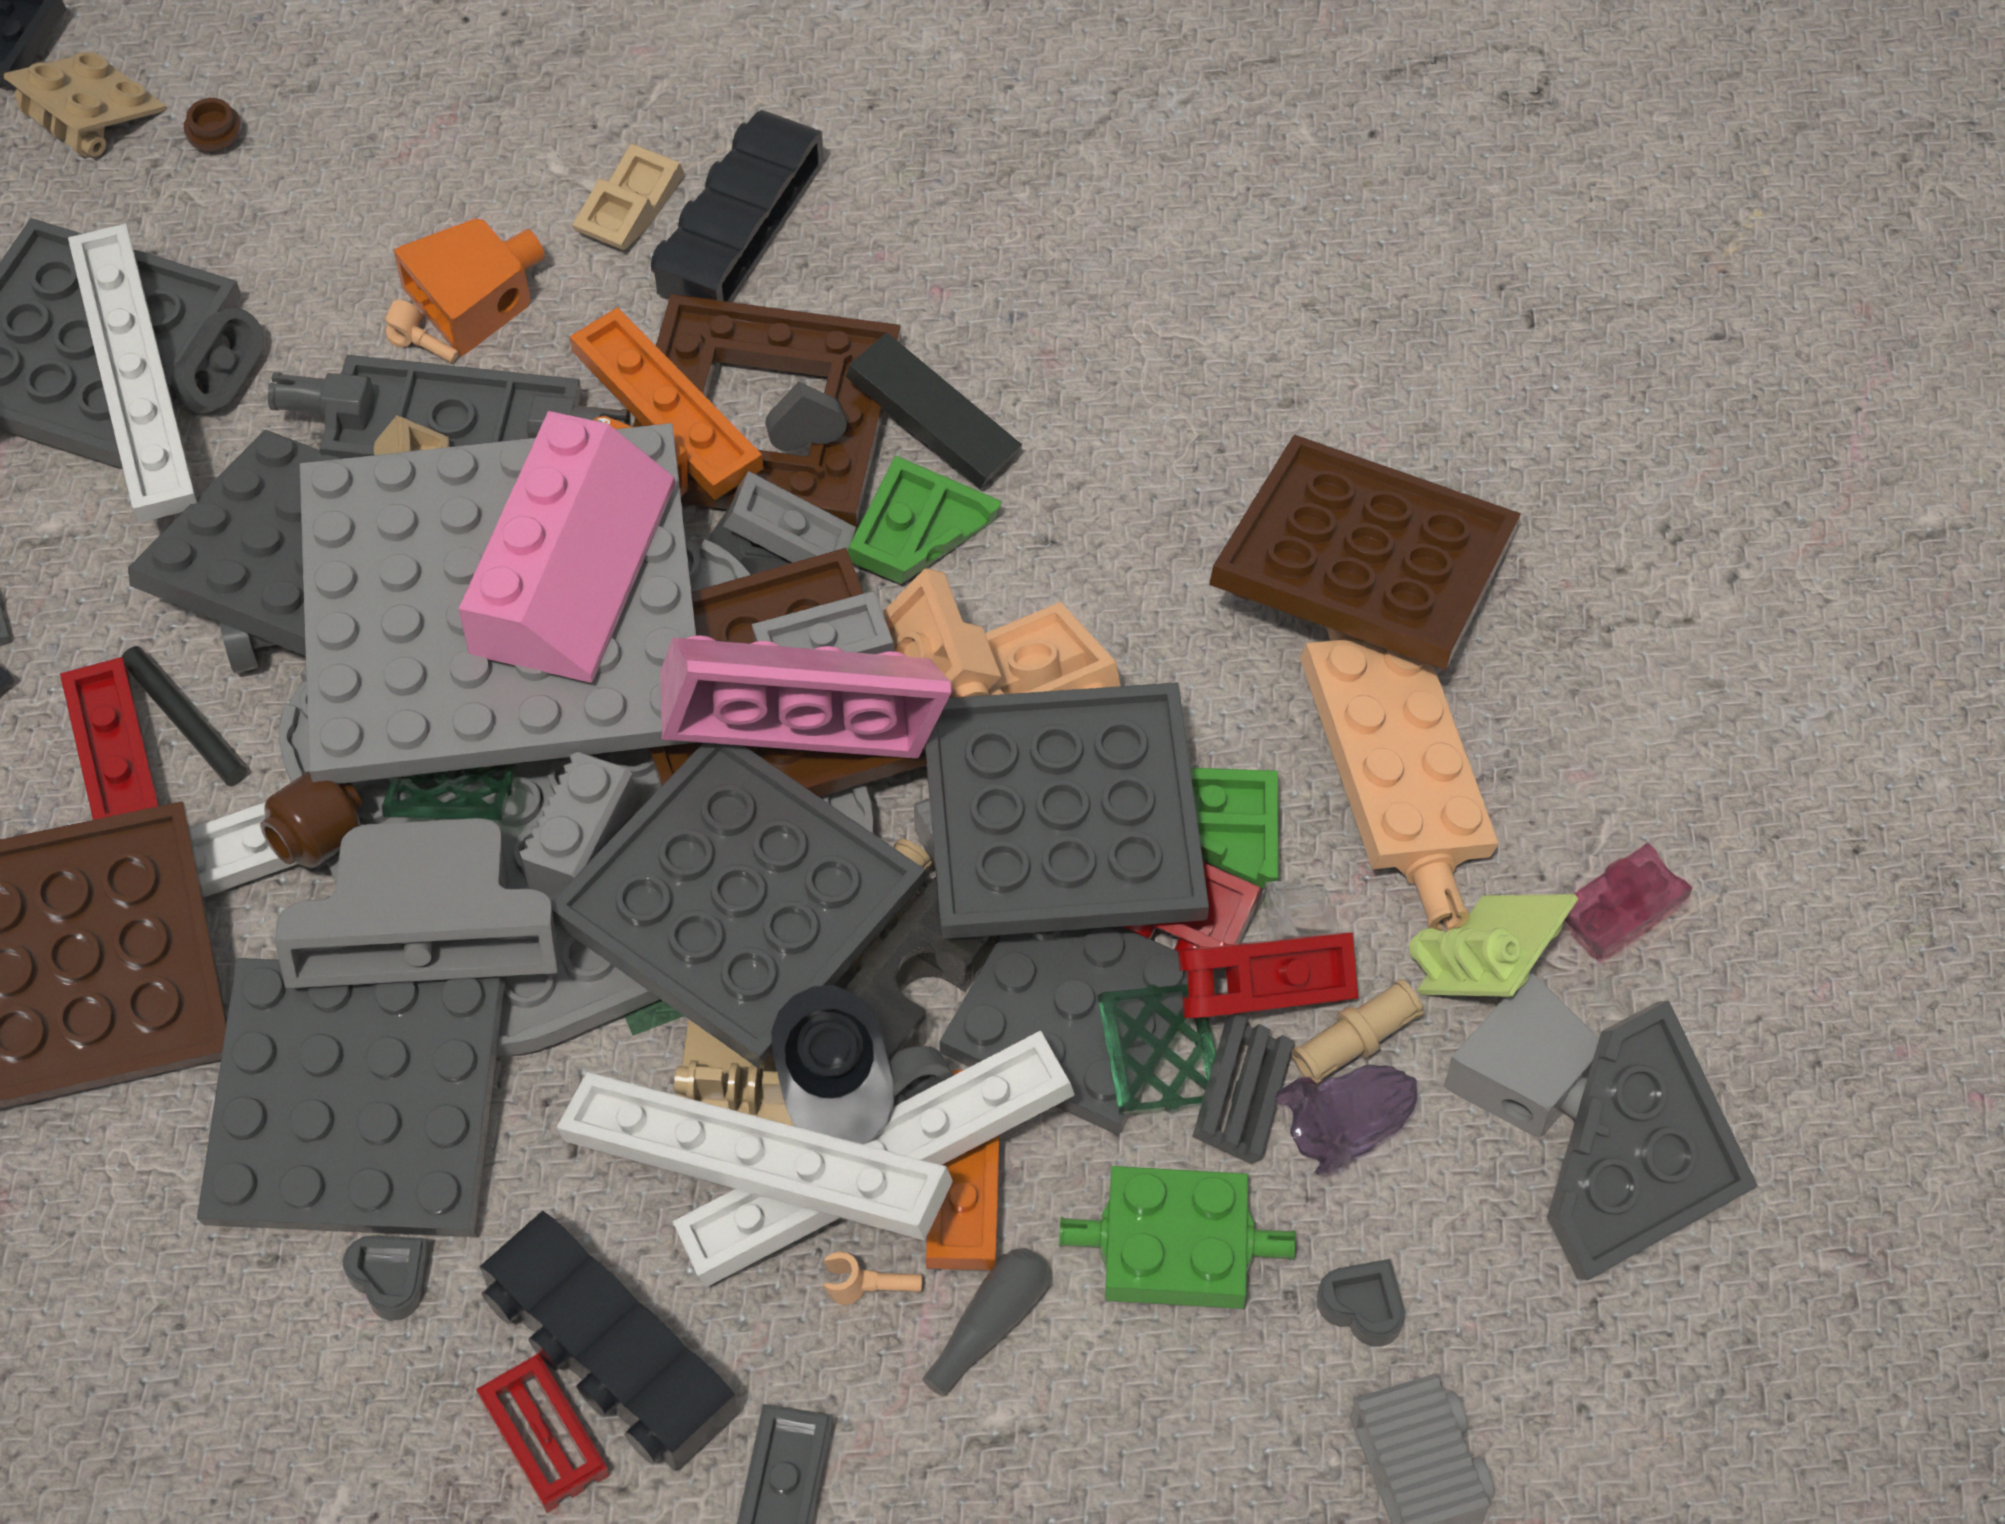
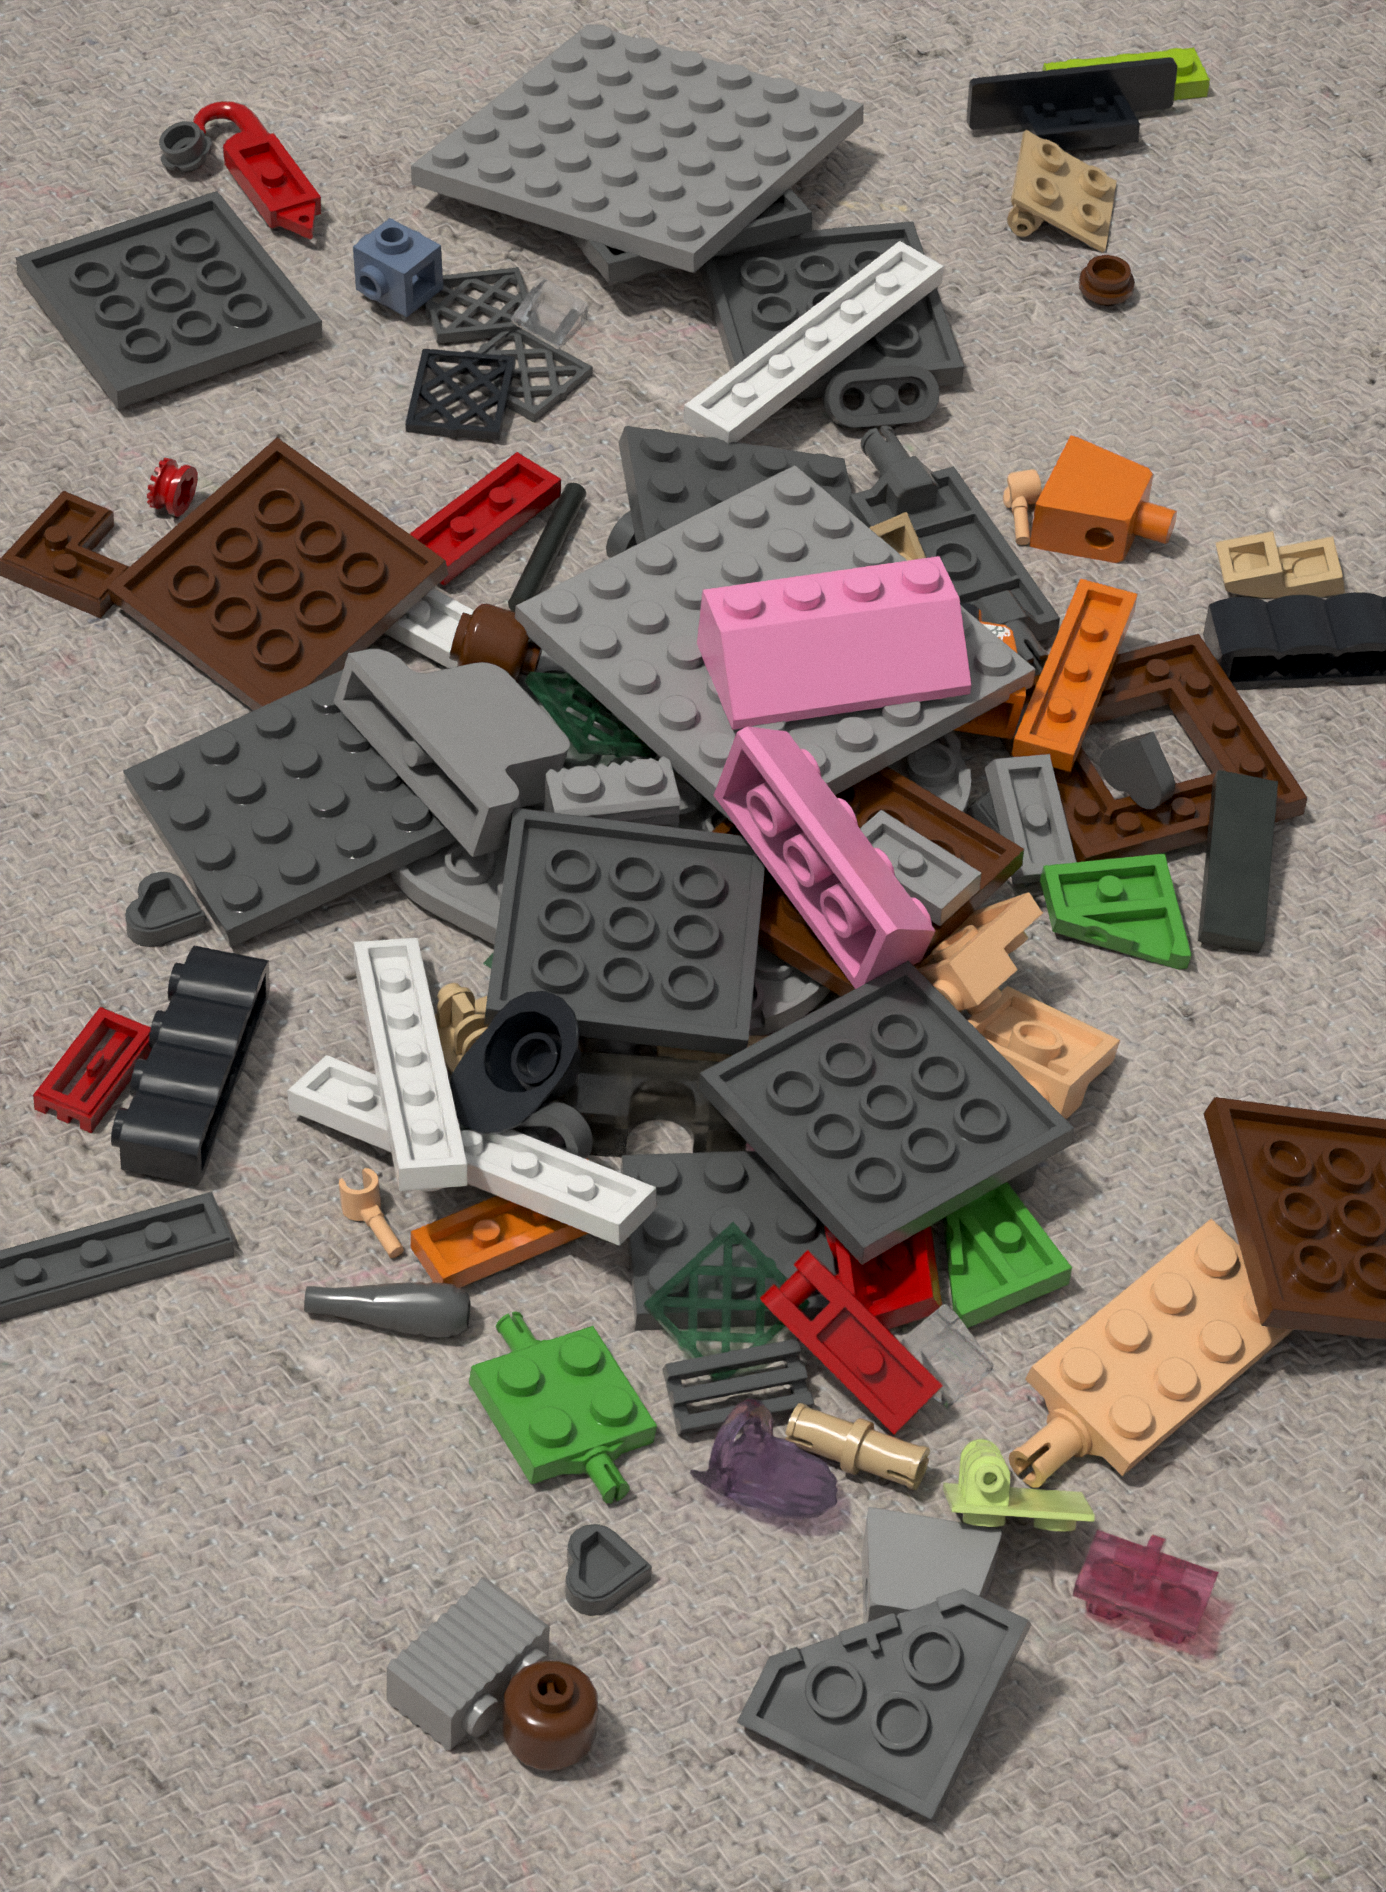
camera: 55 degrees right, 10 degrees down
none -> reddish brown head [503,1660,598,1770]

